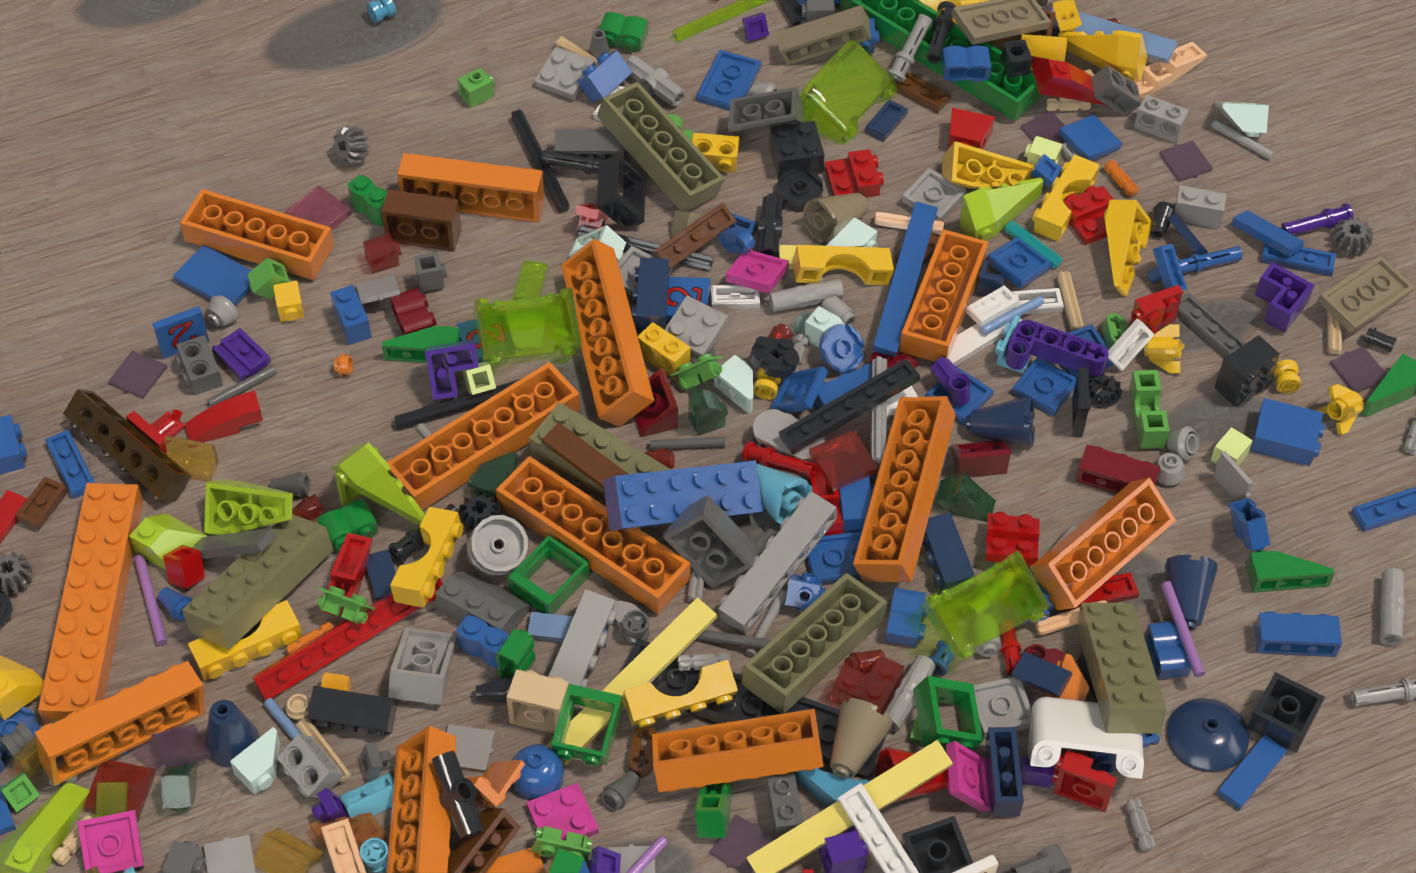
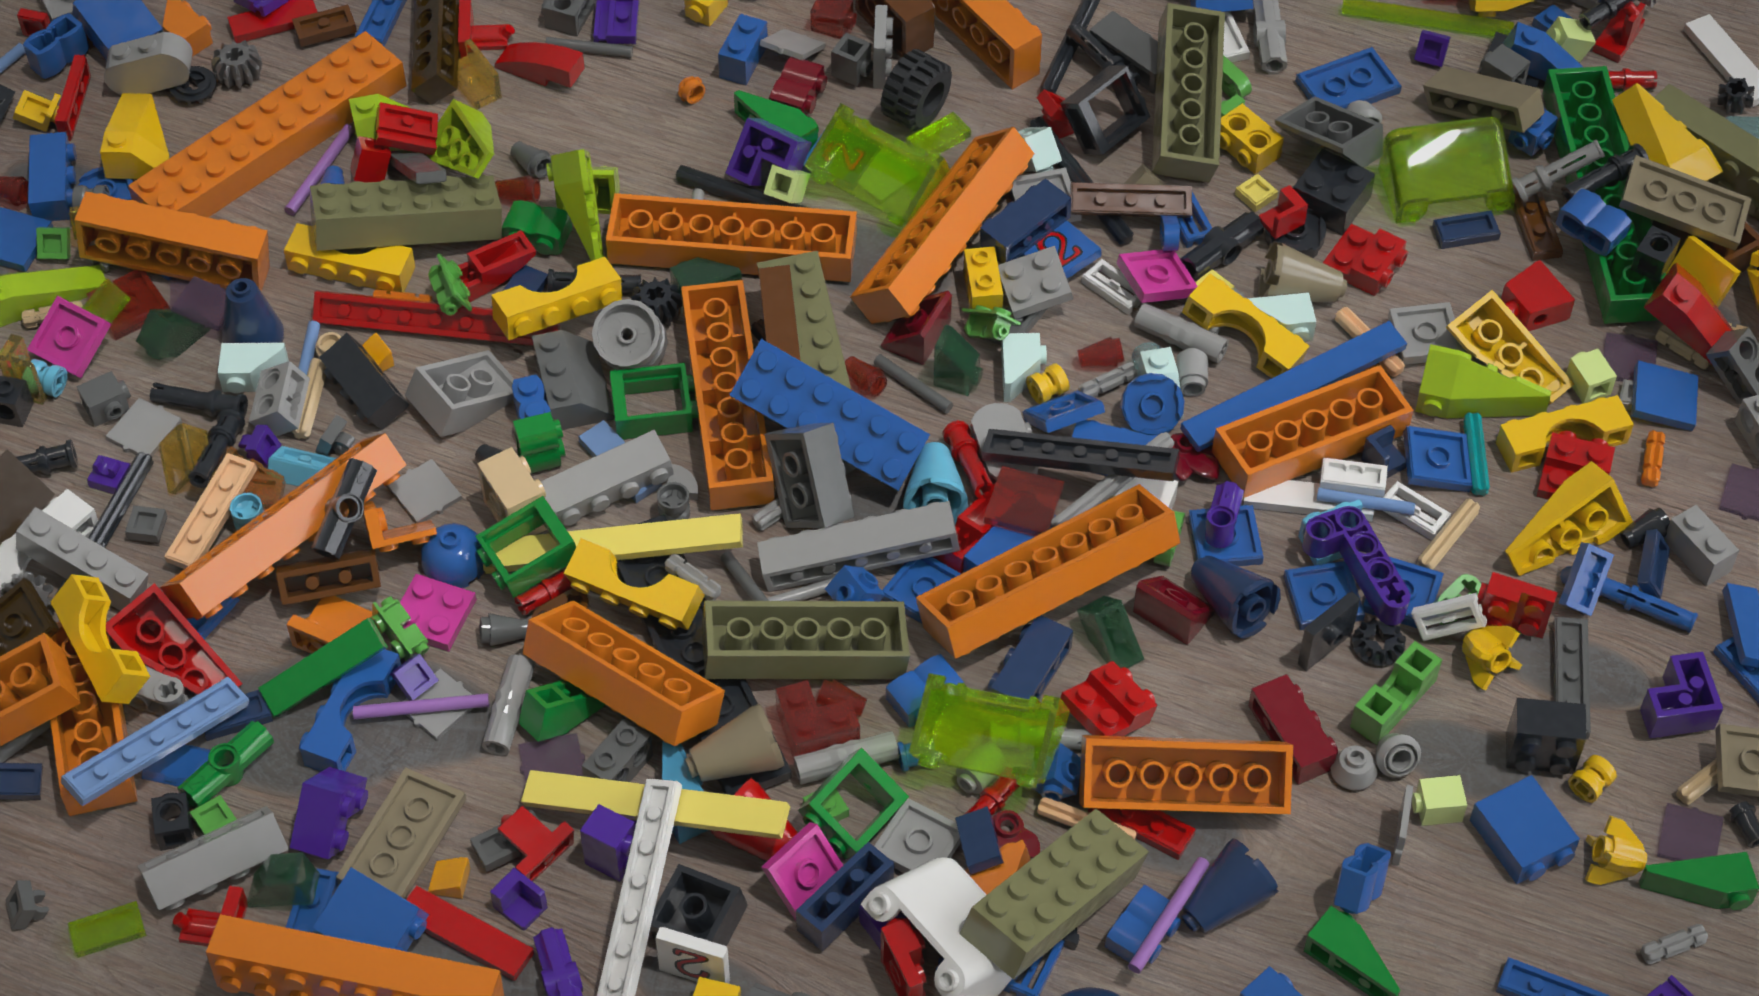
camera: 45 degrees right, 0 degrees up
black plate [749,336,800,378] -> none
blue tile [1030,154,1062,187] -> none
none -> black pin [150,382,248,418]
none -> black pin [188,409,245,488]
none -> red plate [375,102,438,156]
none -> light grey axle [482,655,535,756]
none -> red pin [514,570,572,616]
none -> light grey plate [873,5,893,89]
none -> black tyre [880,49,952,132]
none -> light yellow tile [1235,174,1278,212]
none -> red panel [1259,185,1308,239]

